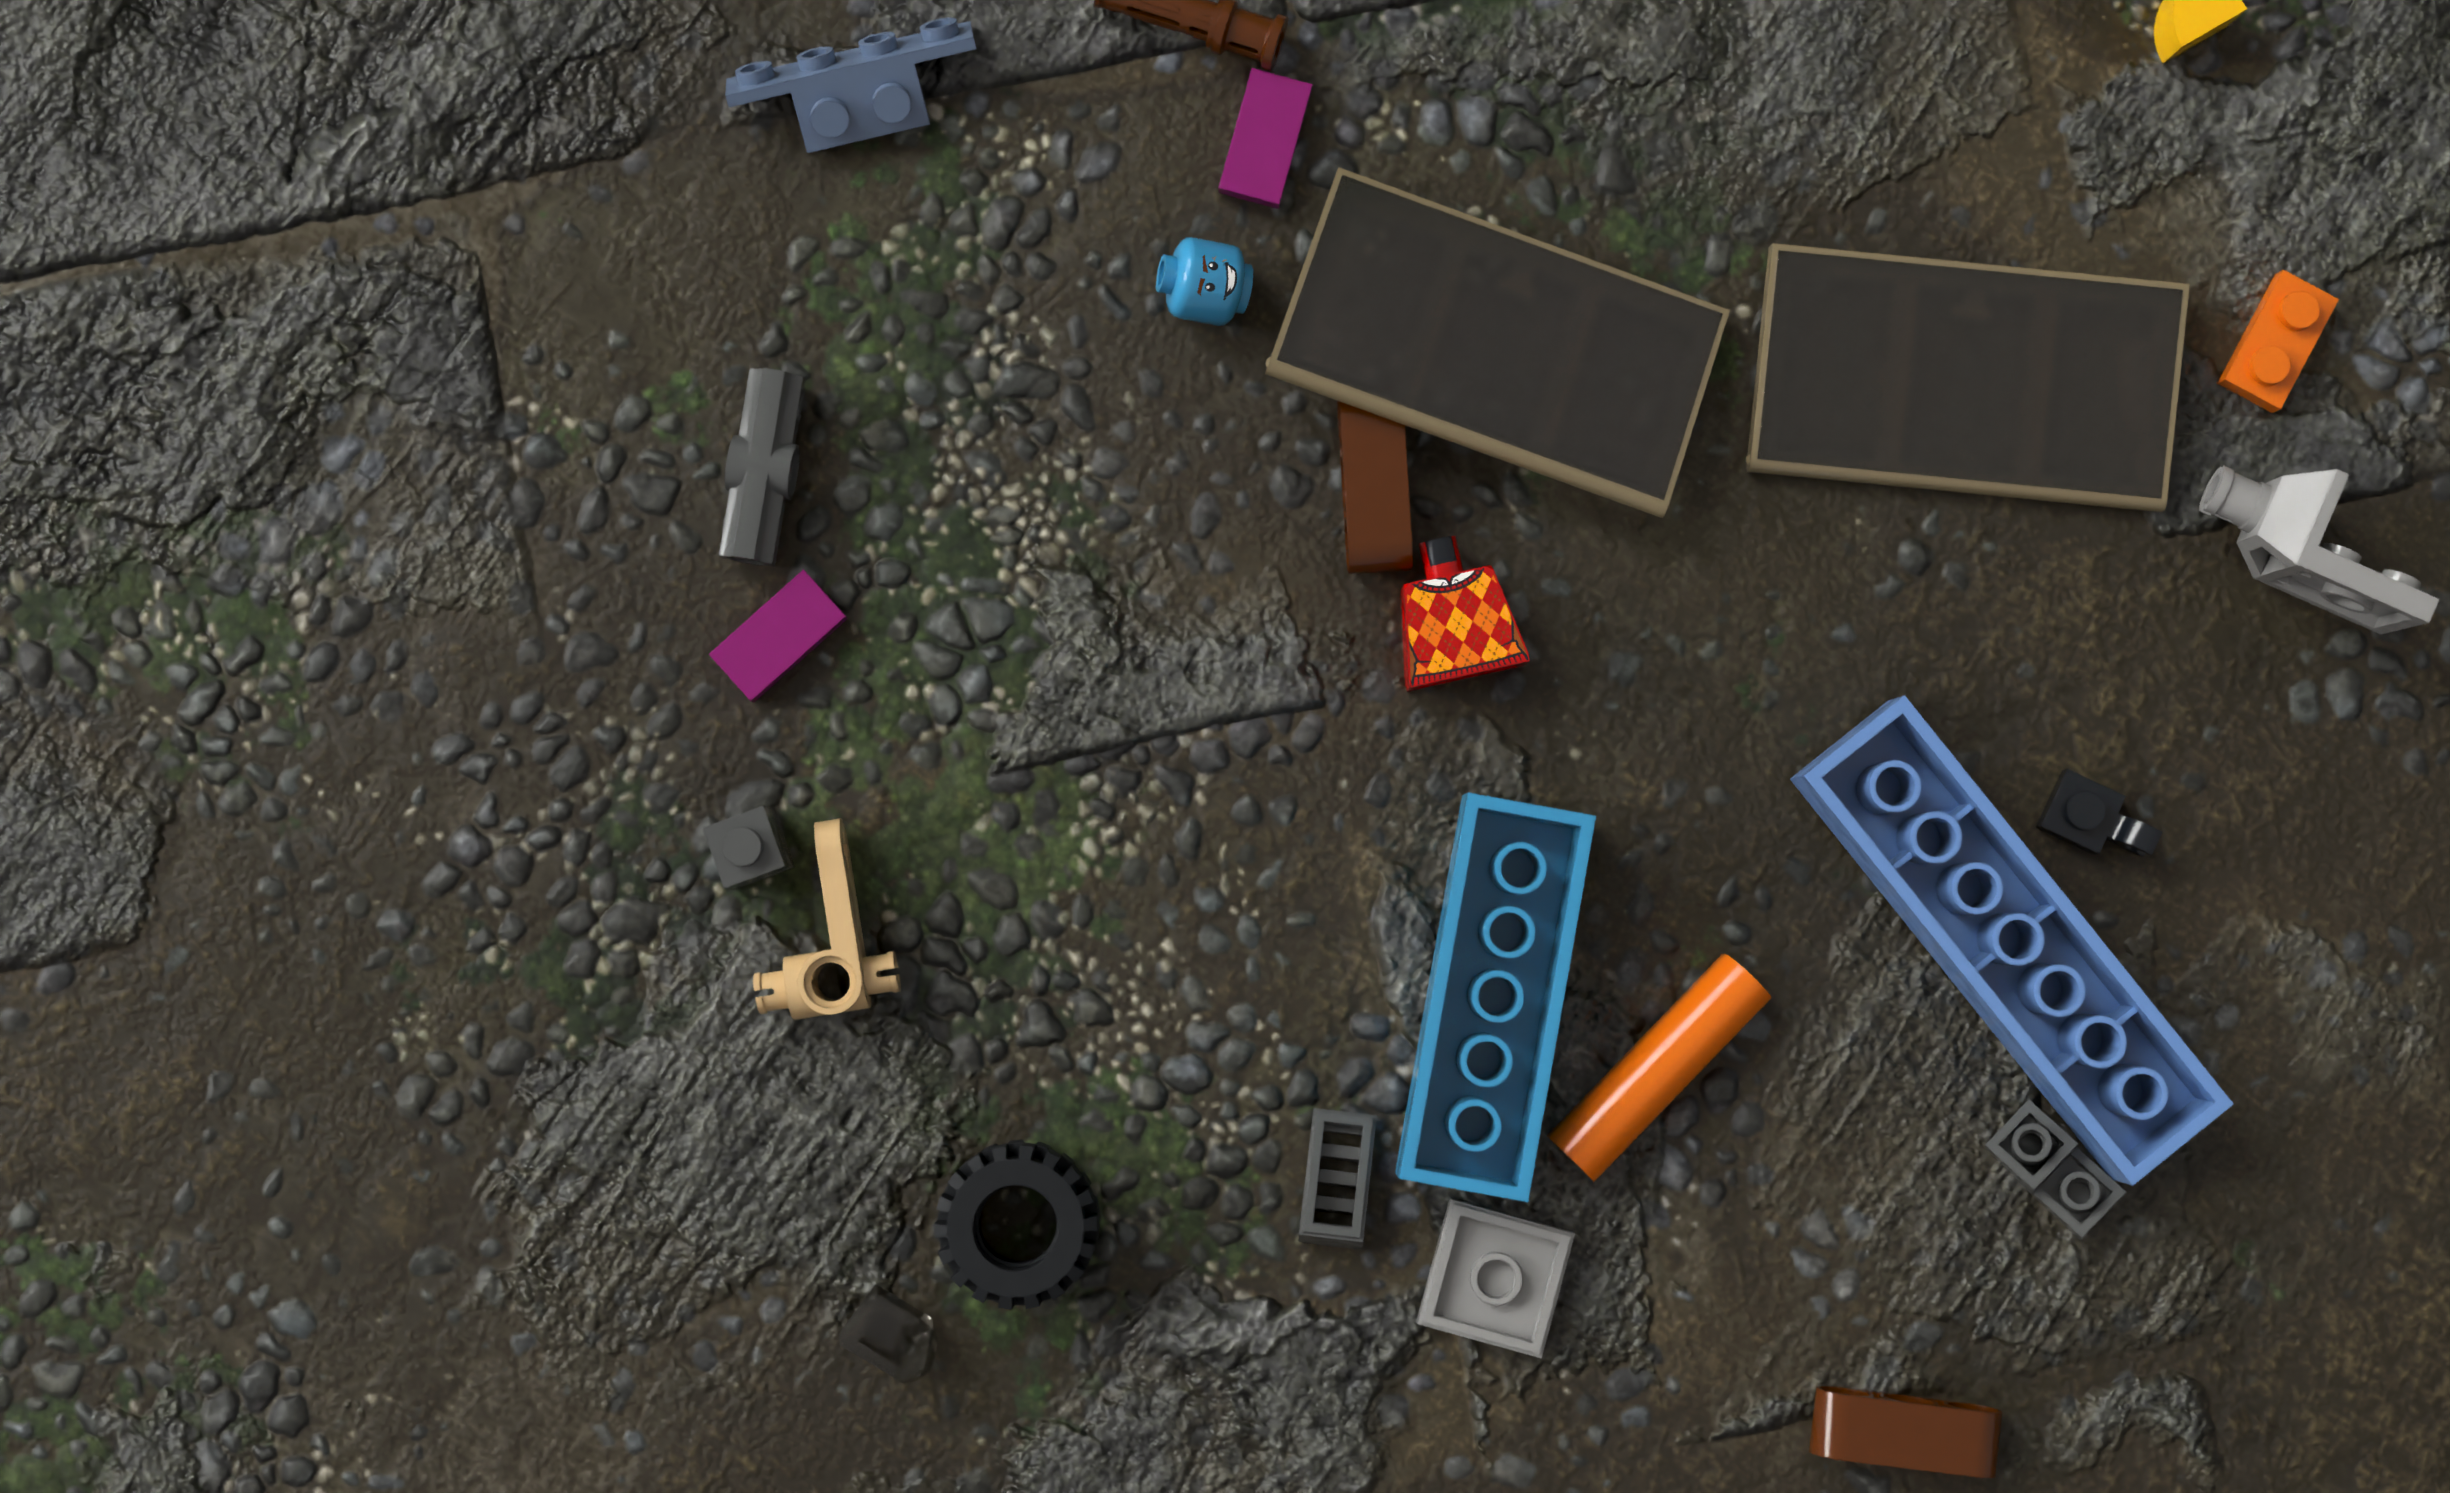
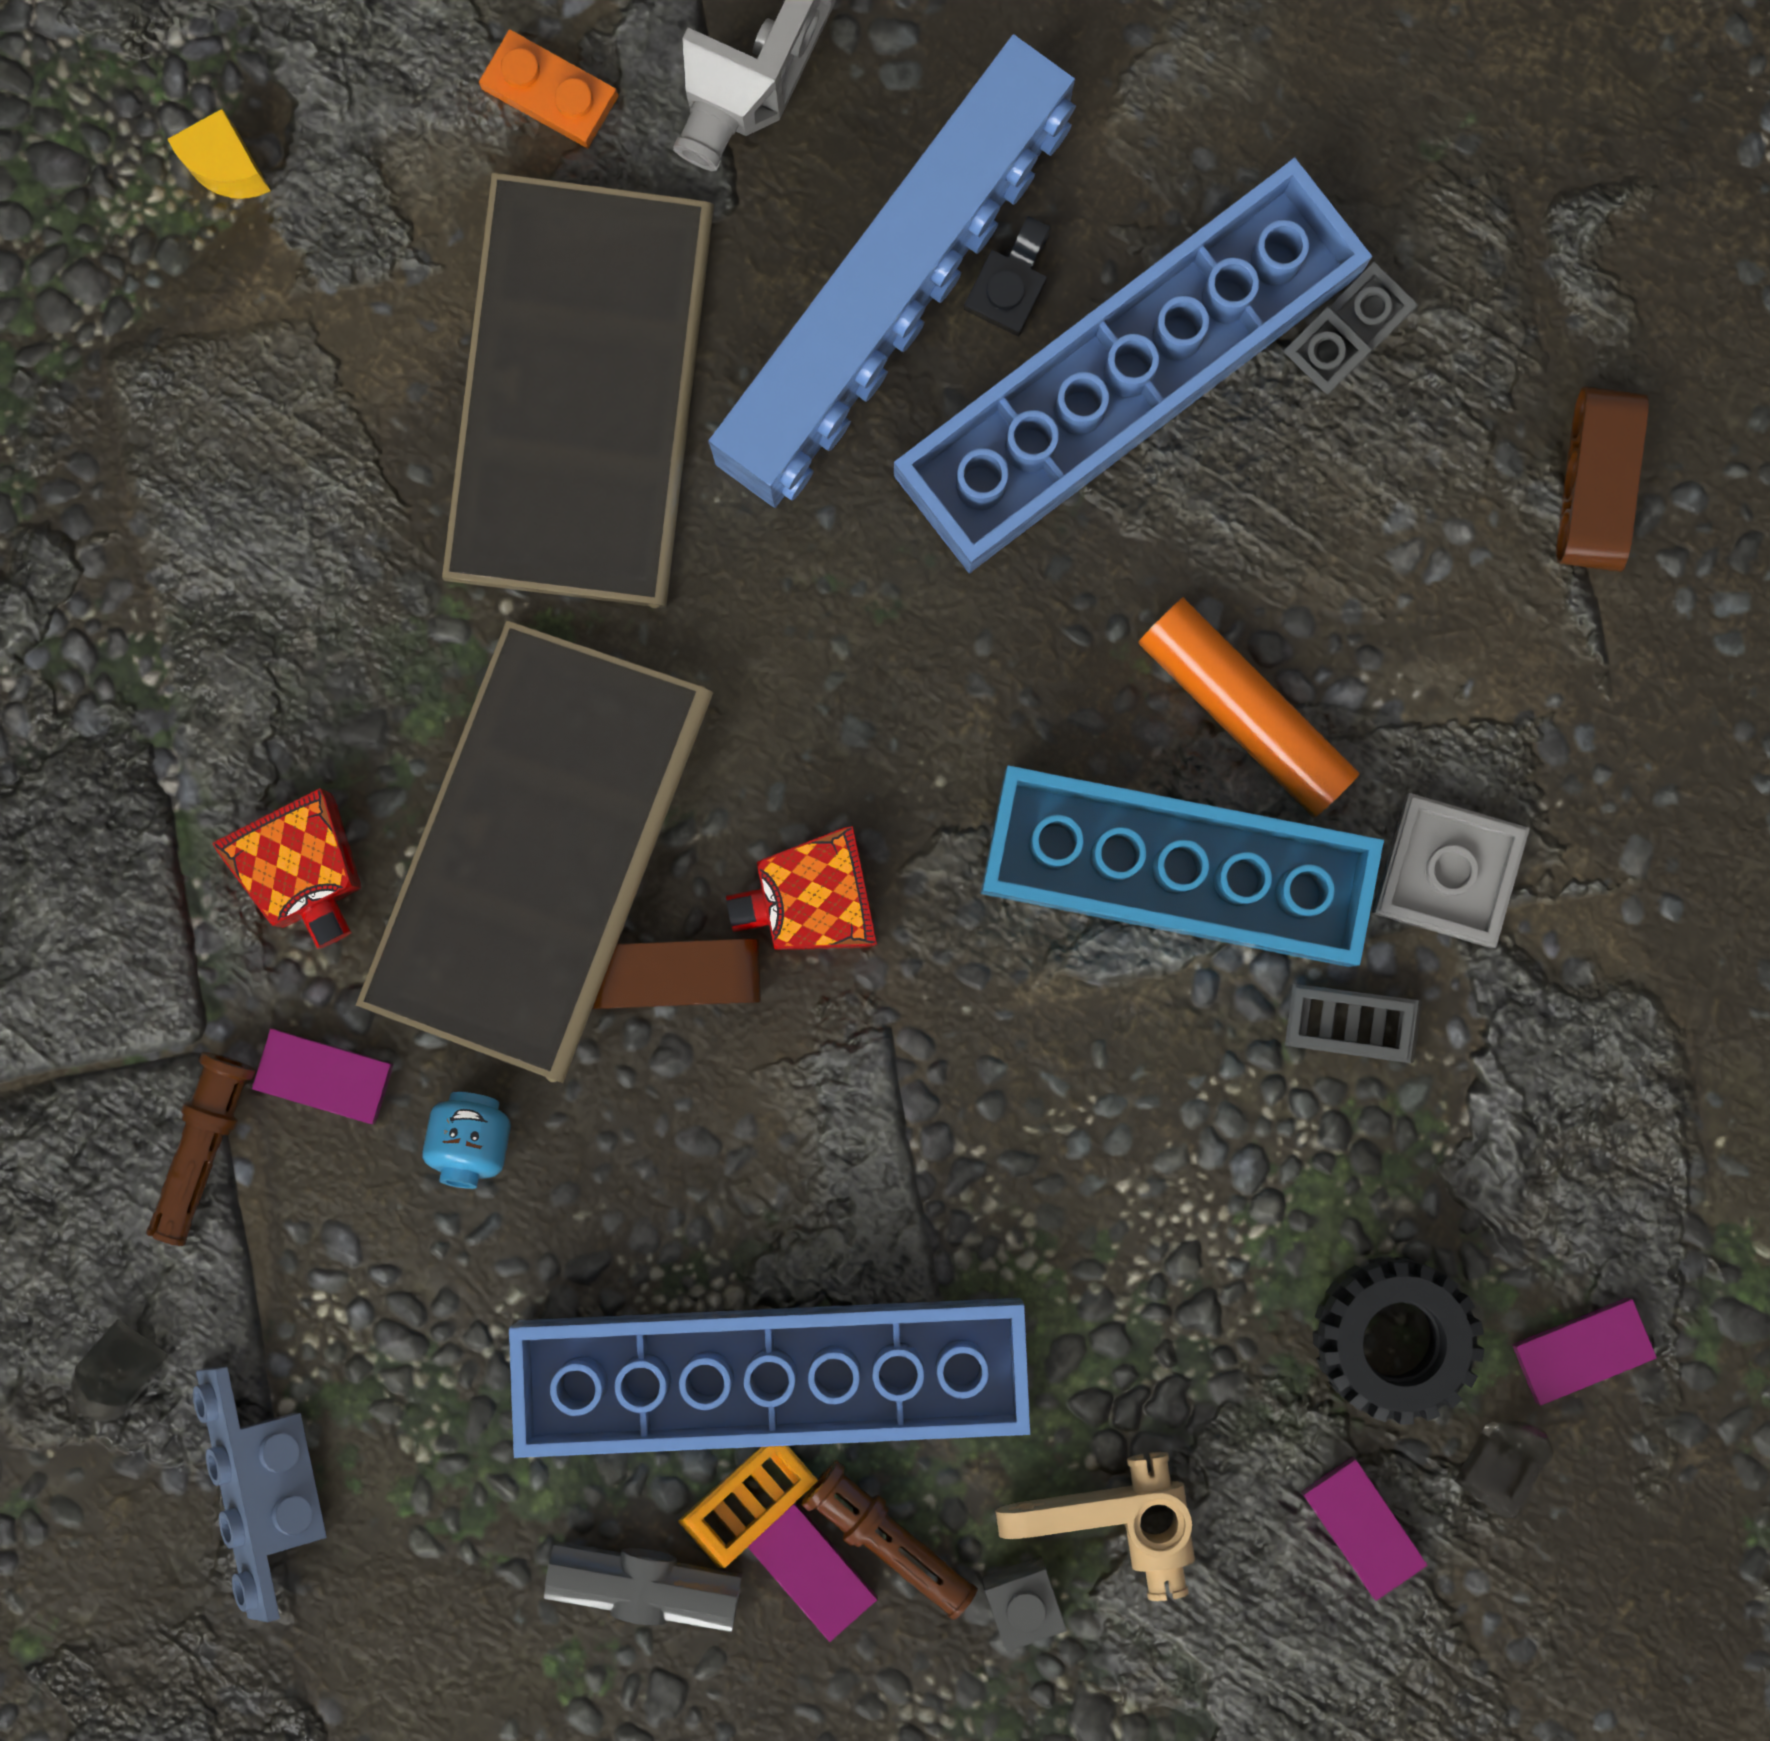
camera: 85 degrees left, 0 degrees up
none -> torso [213,788,361,949]
none -> medium blue brick [509,1298,1030,1458]
none -> light orange slope [678,1446,818,1568]
none -> medium blue brick [708,34,1076,508]
none -> reddish brown pin [801,1460,978,1620]
none -> magenta tile [1301,1456,1428,1601]
none -> magenta tile [1512,1297,1657,1406]

